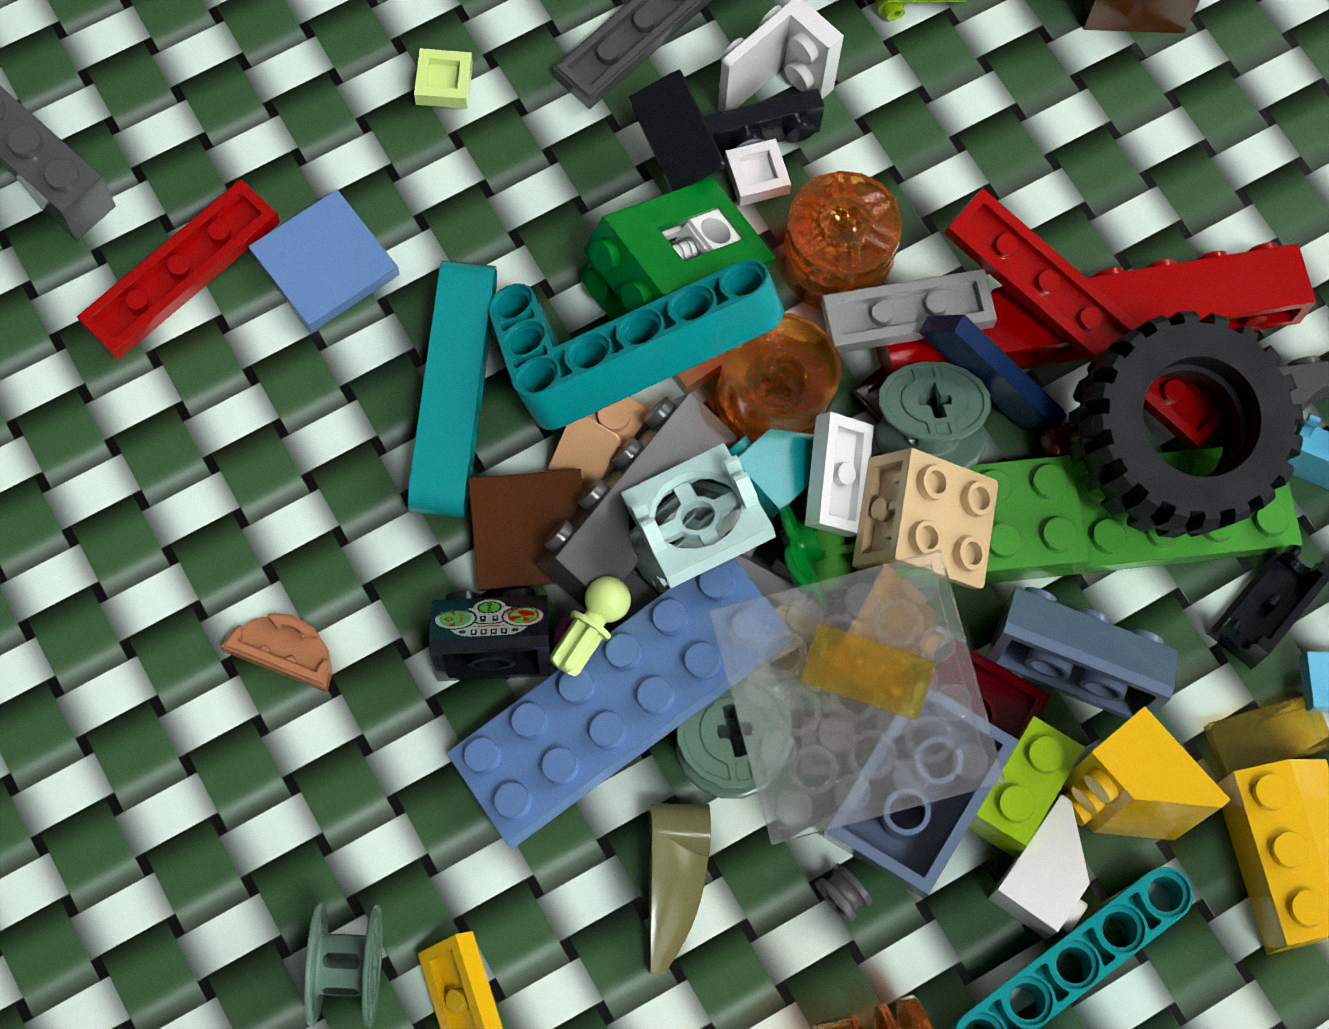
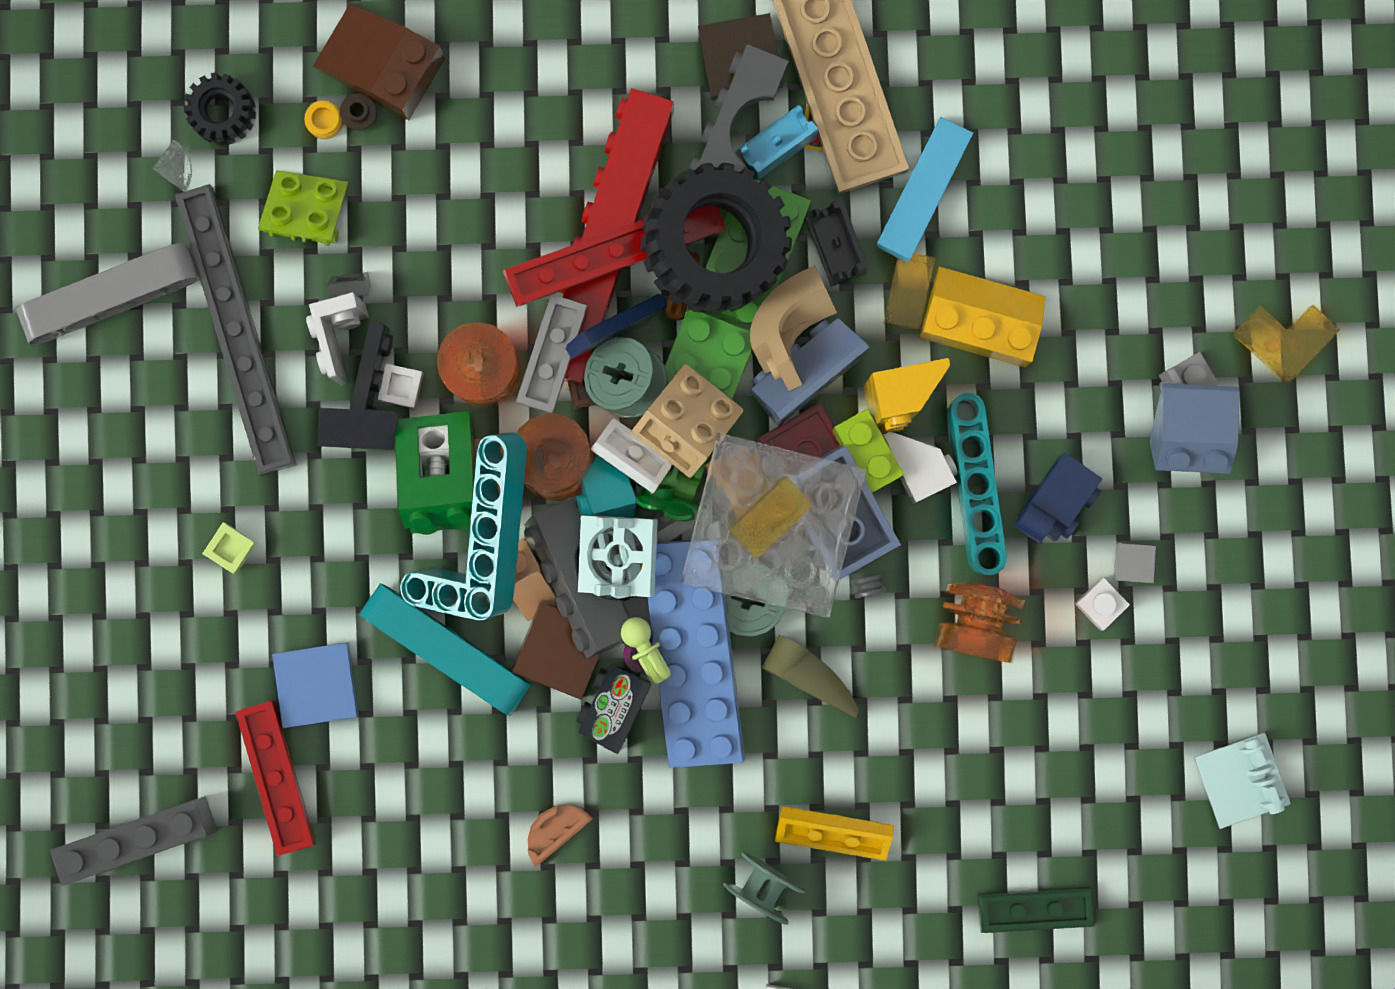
camera: 55 degrees left, 15 degrees up
none -> dark grey plate [327,272,371,300]
none -> tan arch [750,265,837,391]

